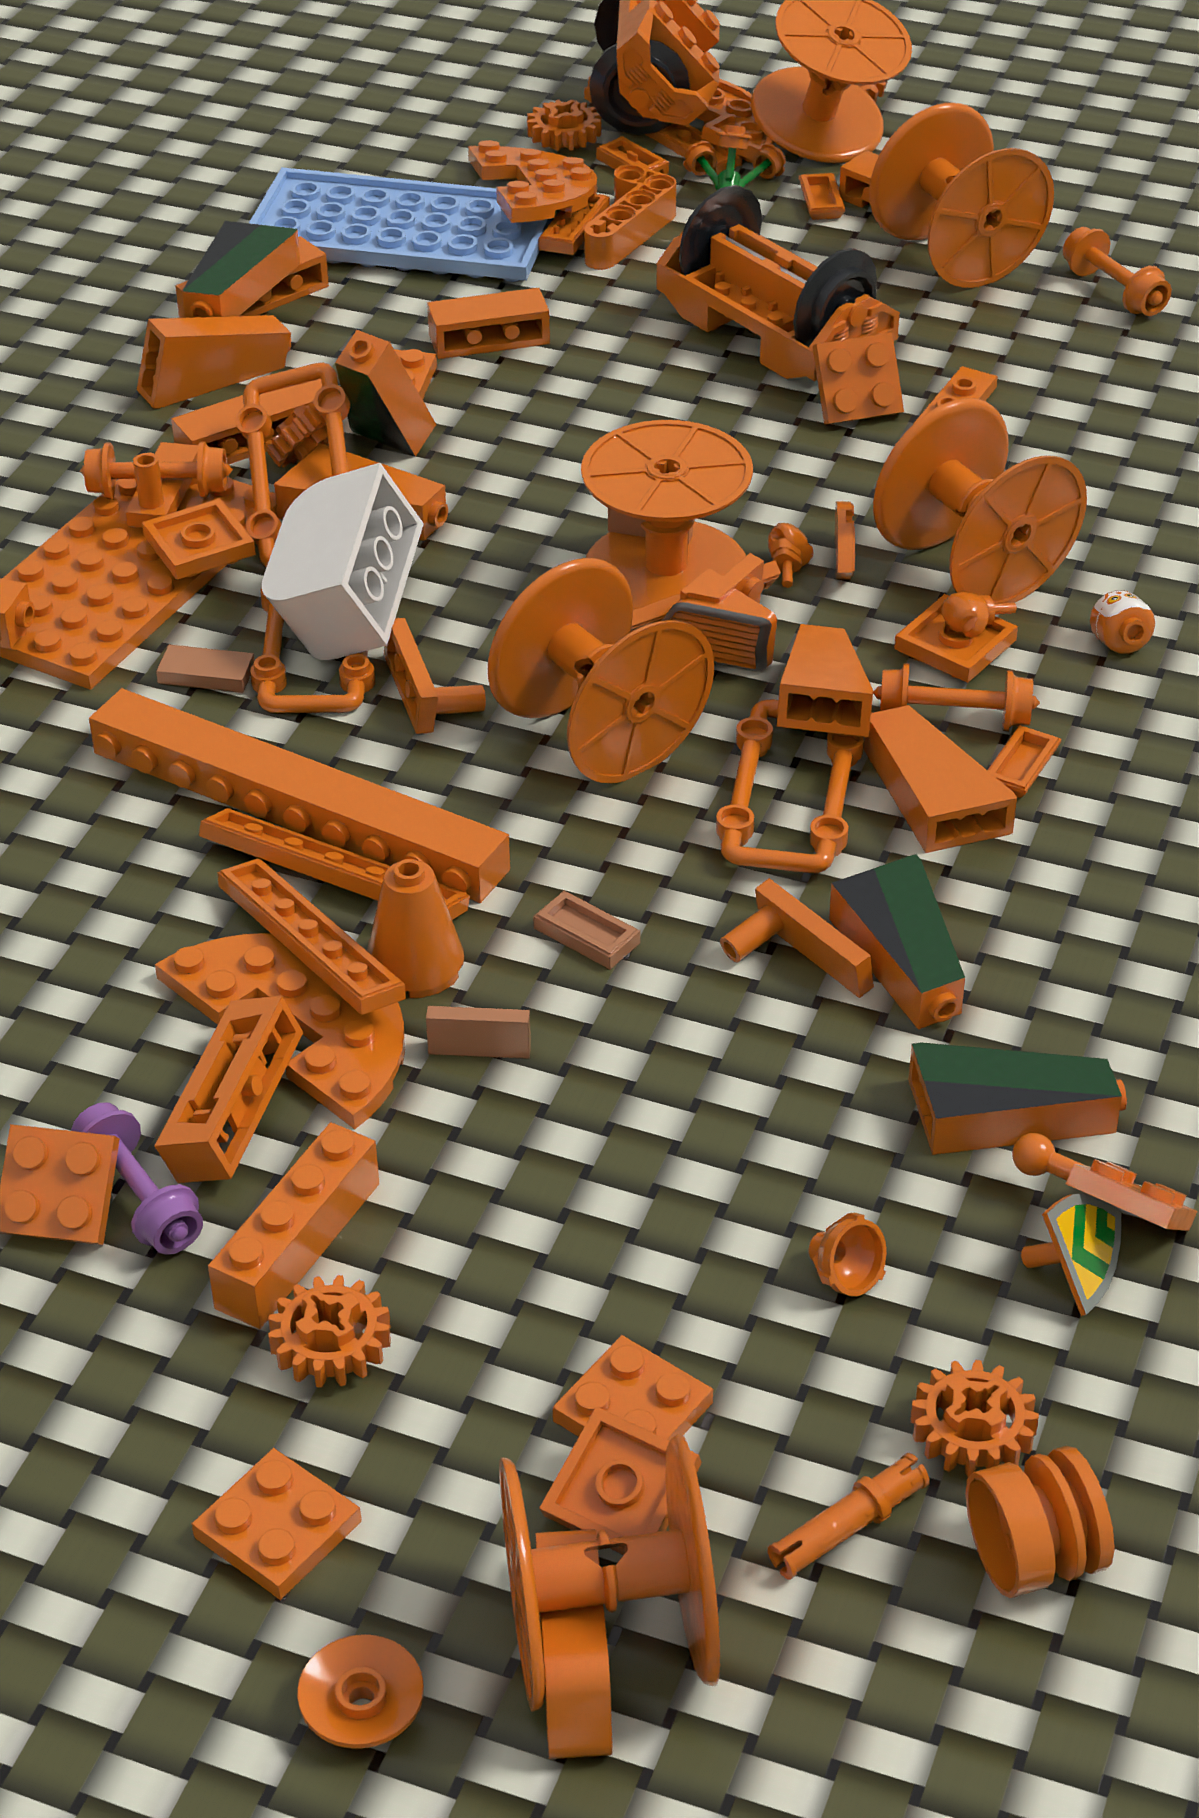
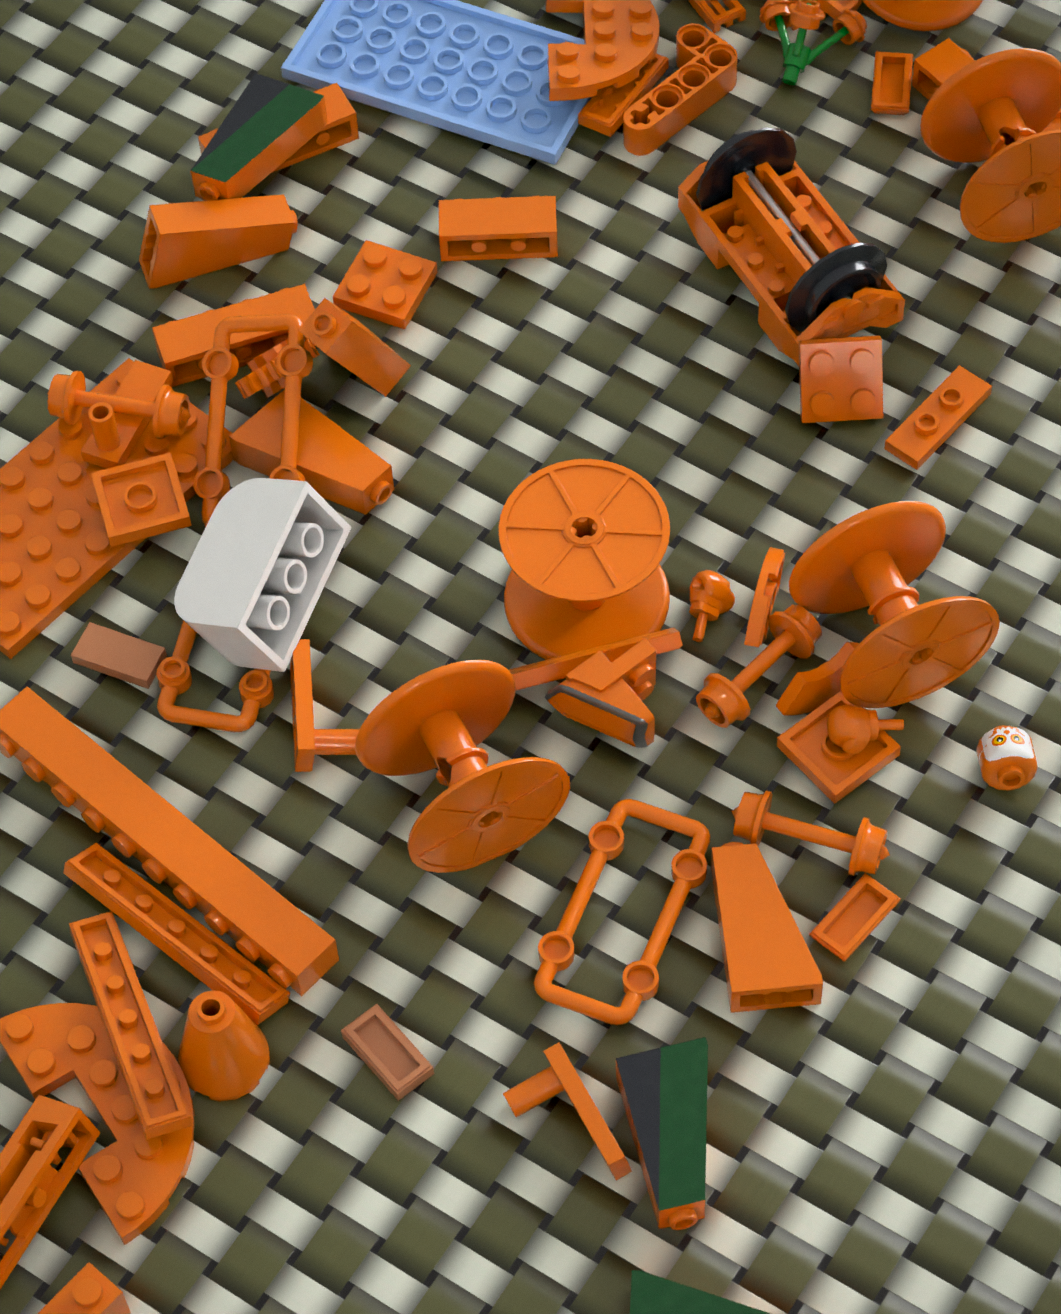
camera: 15 degrees right, 15 degrees up
nougat tile [426,1006,531,1059] -> none
orange slope [777,624,873,737] -> none
none -> orange piece [696,604,822,728]
none -> orange tile [776,642,859,716]

